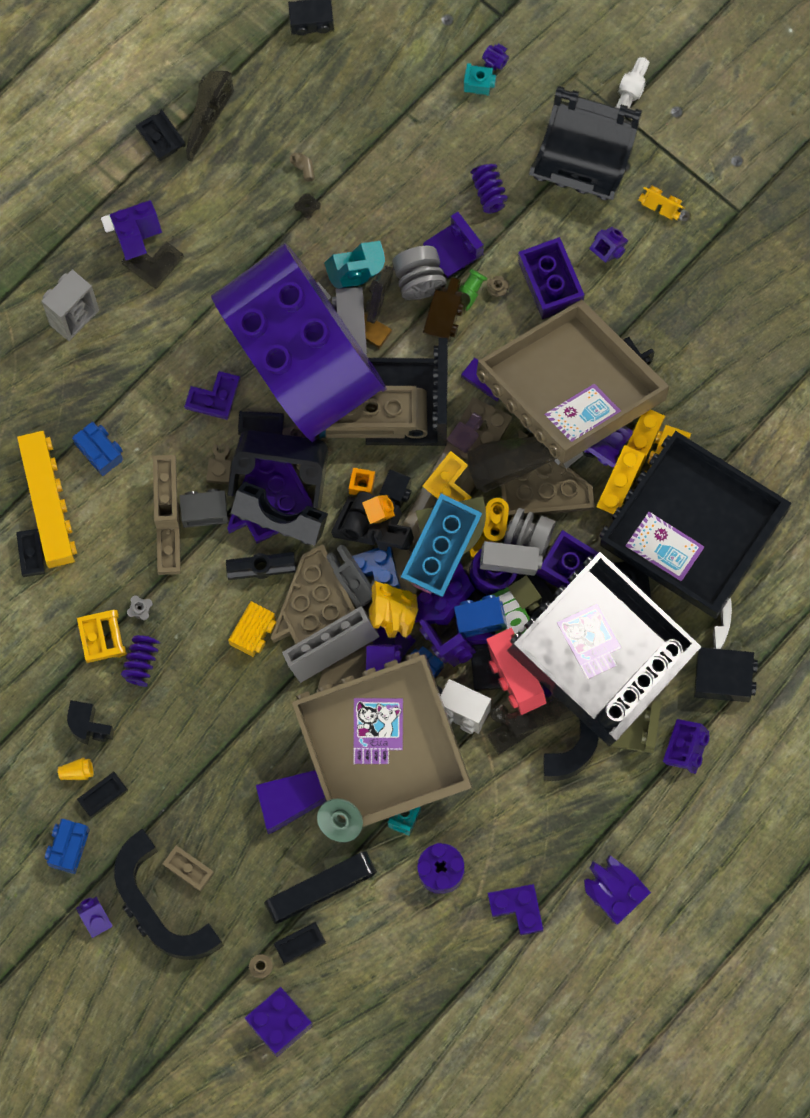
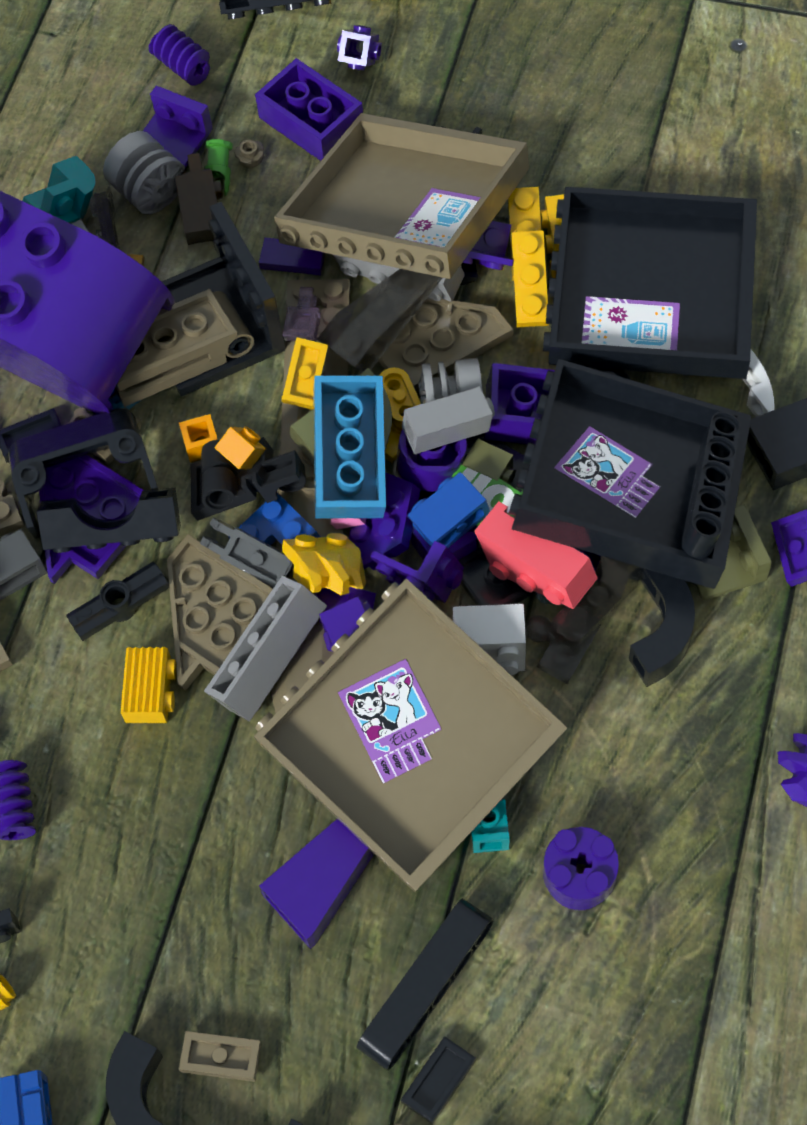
camera: 25 degrees left, 10 degrees down
black tile [77,772,128,819] -> none
sand green dish [317,798,363,842] -> none
black brick [379,470,412,508] -> none
dark purple plate [488,884,543,936] -> none

